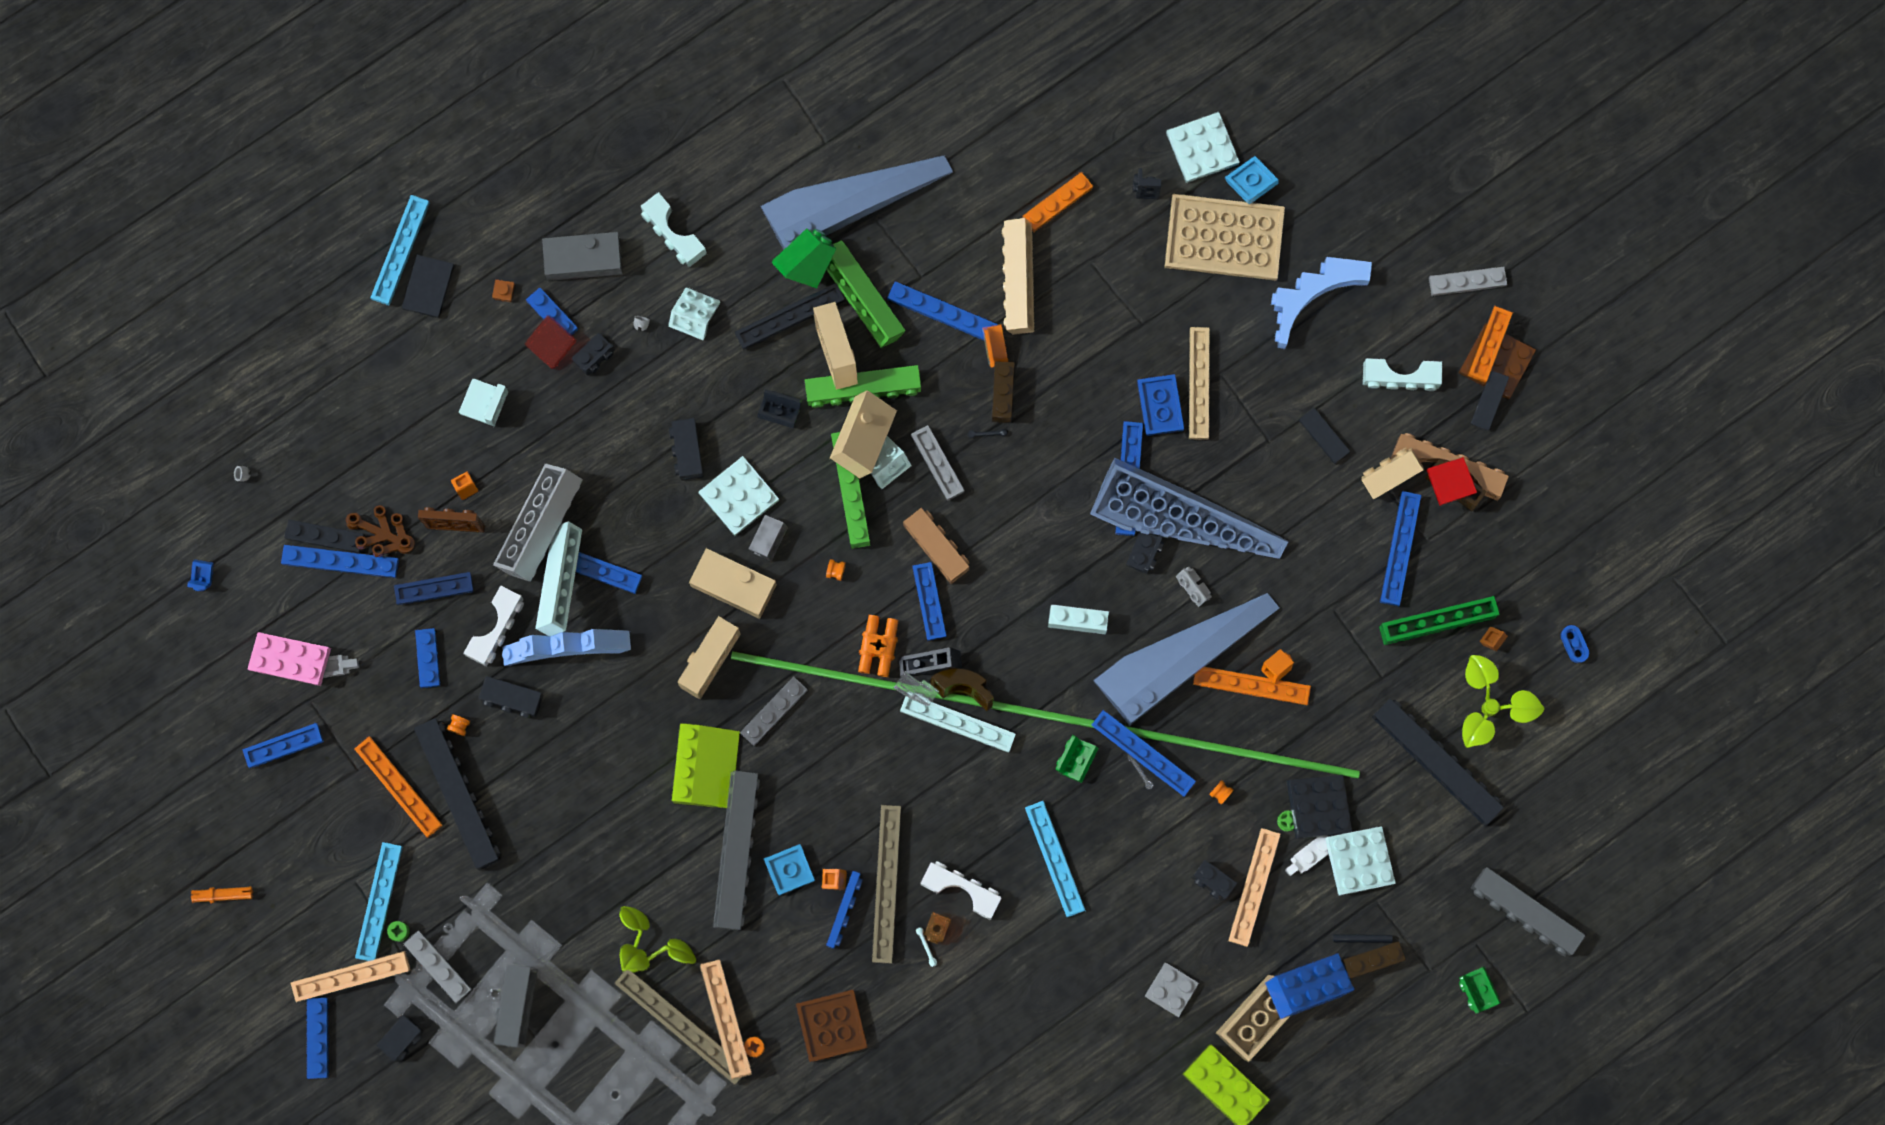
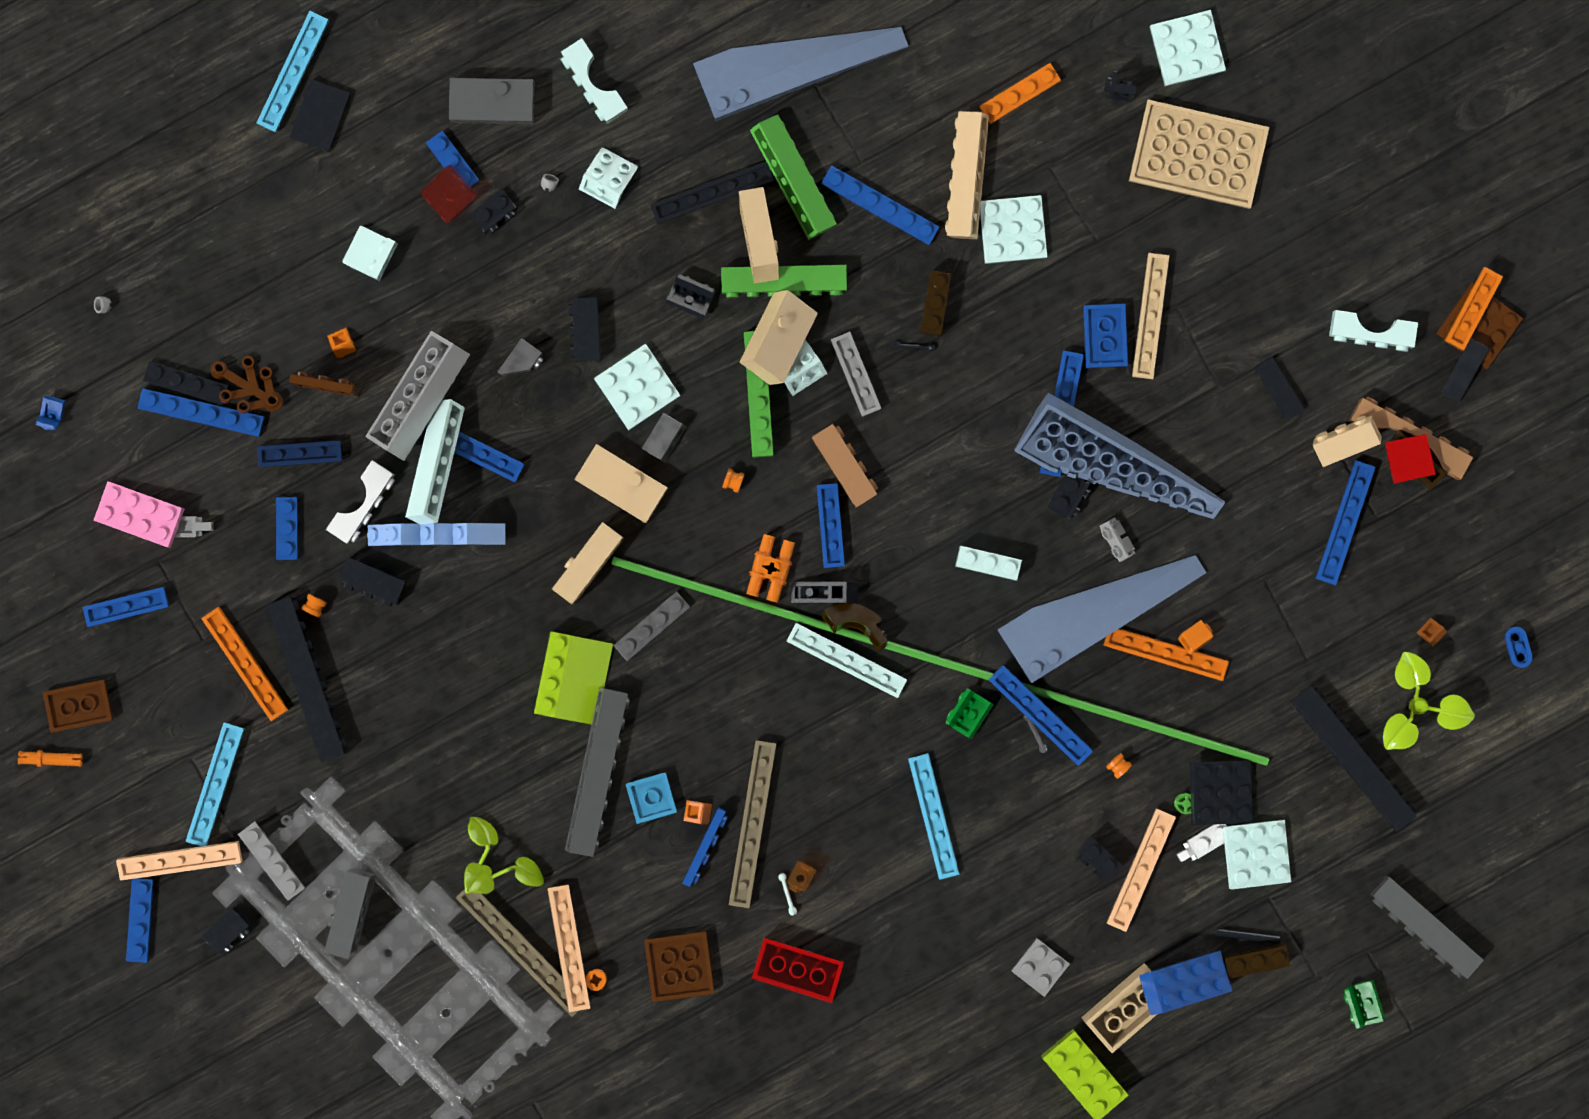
camera: 10 degrees right, 10 degrees up
bright green wheel [387,921,410,942] -> none
dark orange plate [492,280,515,302] -> none
green slope [772,229,837,288] -> none
clear slope [893,672,939,706] -> none
white arch [921,861,1001,920] -> none
orange panel [982,324,1008,367] -> none
dark azure plate [1225,156,1279,204] -> none
light blue arch [1271,257,1372,349] -> none
green brick [1379,596,1499,645] -> none
light grey plate [1429,267,1507,296] -> none
none -> reddish brown plate [42,679,113,733]
none -> flat silver slope [498,338,543,376]
none -> red brick [751,938,844,1003]
none -> light aqua plate [980,195,1047,264]

